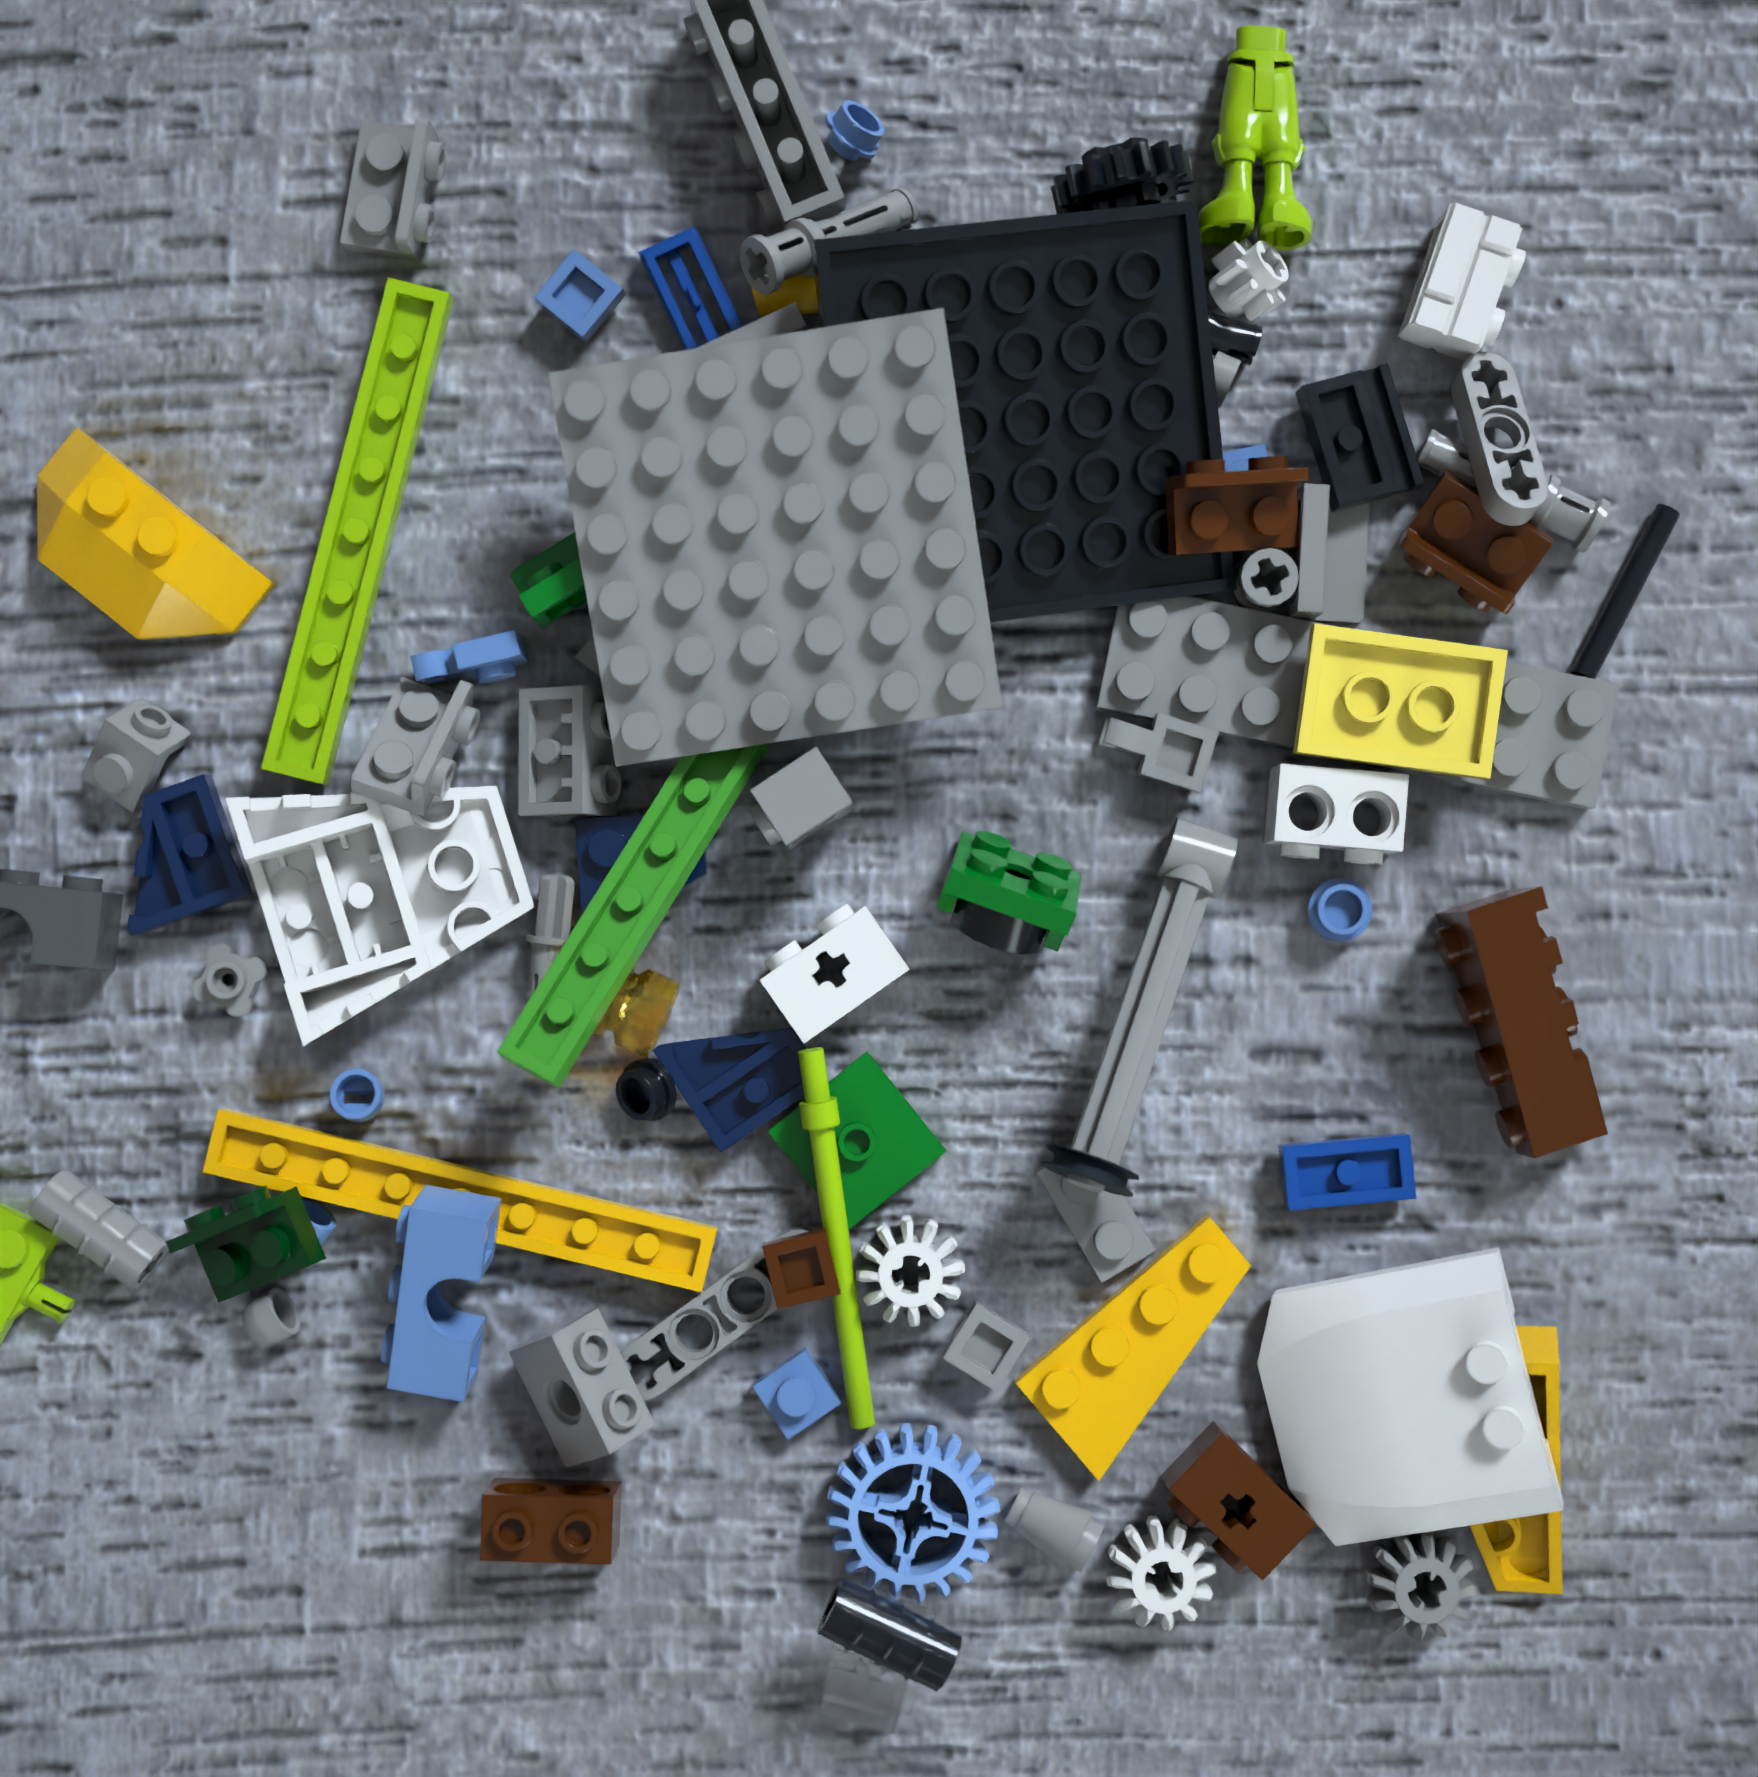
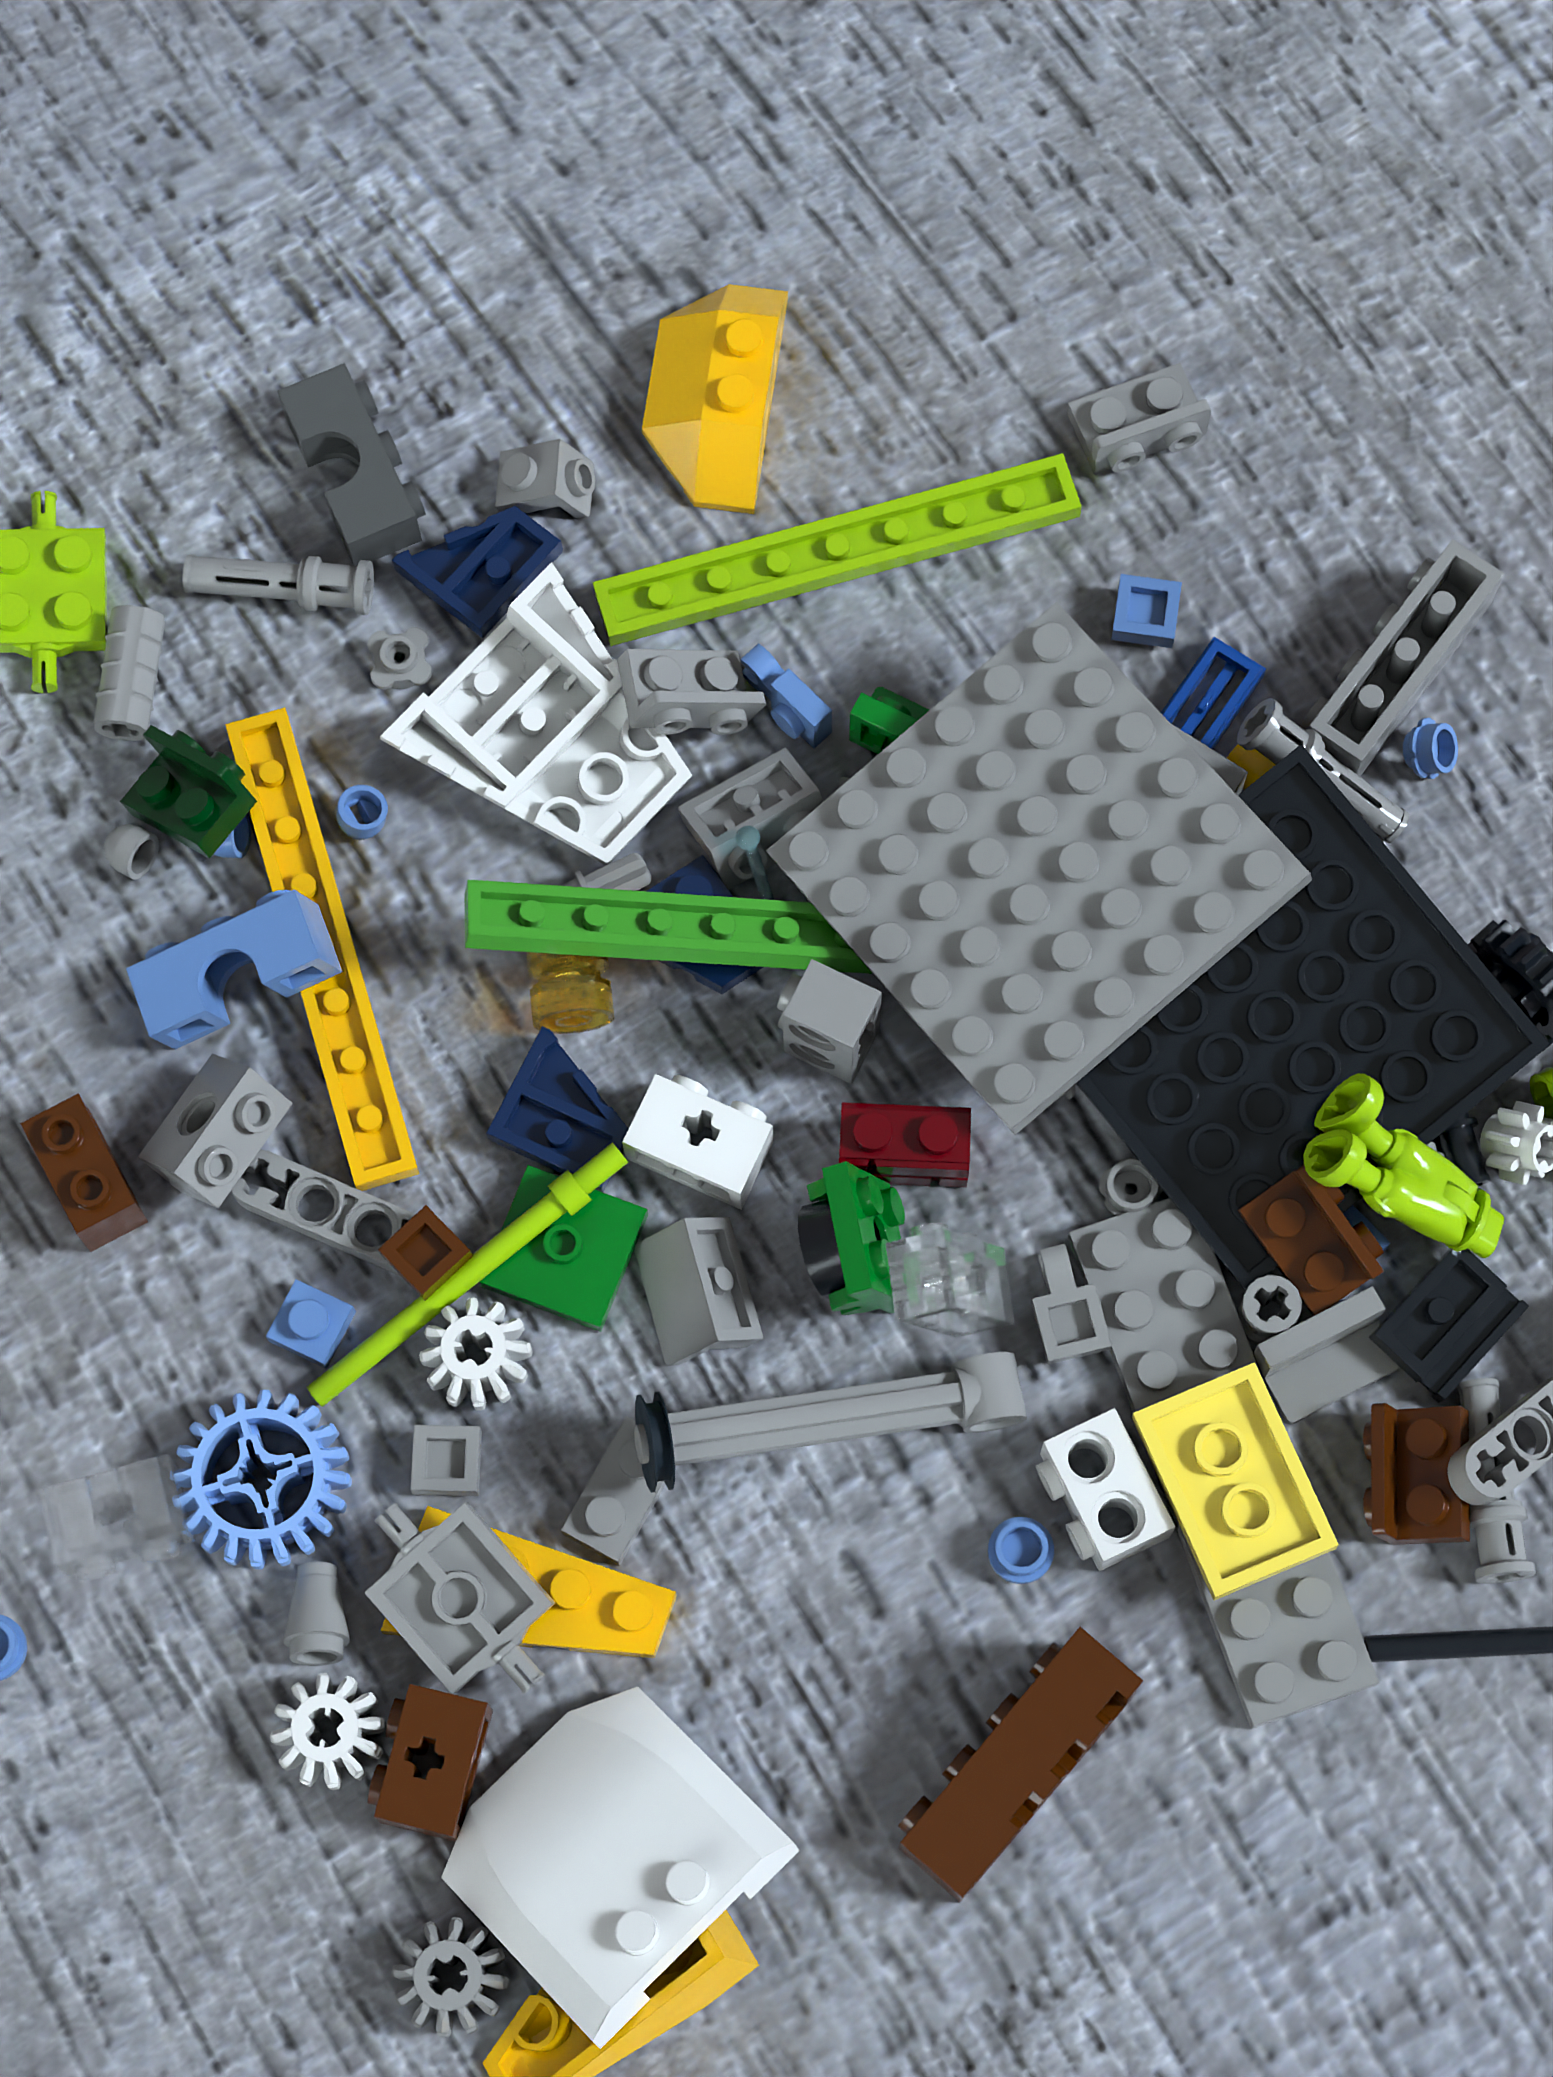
camera: 65 degrees right, 15 degrees down
black plate [616,1058,677,1121] -> none
black axle [817,1578,962,1692] -> none
blue plate [1278,1133,1416,1211] -> none
none -> light grey pin [183,554,374,615]
none -> light grey plate [364,1502,555,1694]
none -> light grey panel [634,1217,764,1366]
none -> clear light blue hinge [735,826,774,900]
none -> dark red brick [839,1102,971,1188]
none -> clear brick [886,1223,1014,1338]
none -> light grey plate [1099,1158,1163,1216]
none -> lime piece [1303,1073,1504,1258]

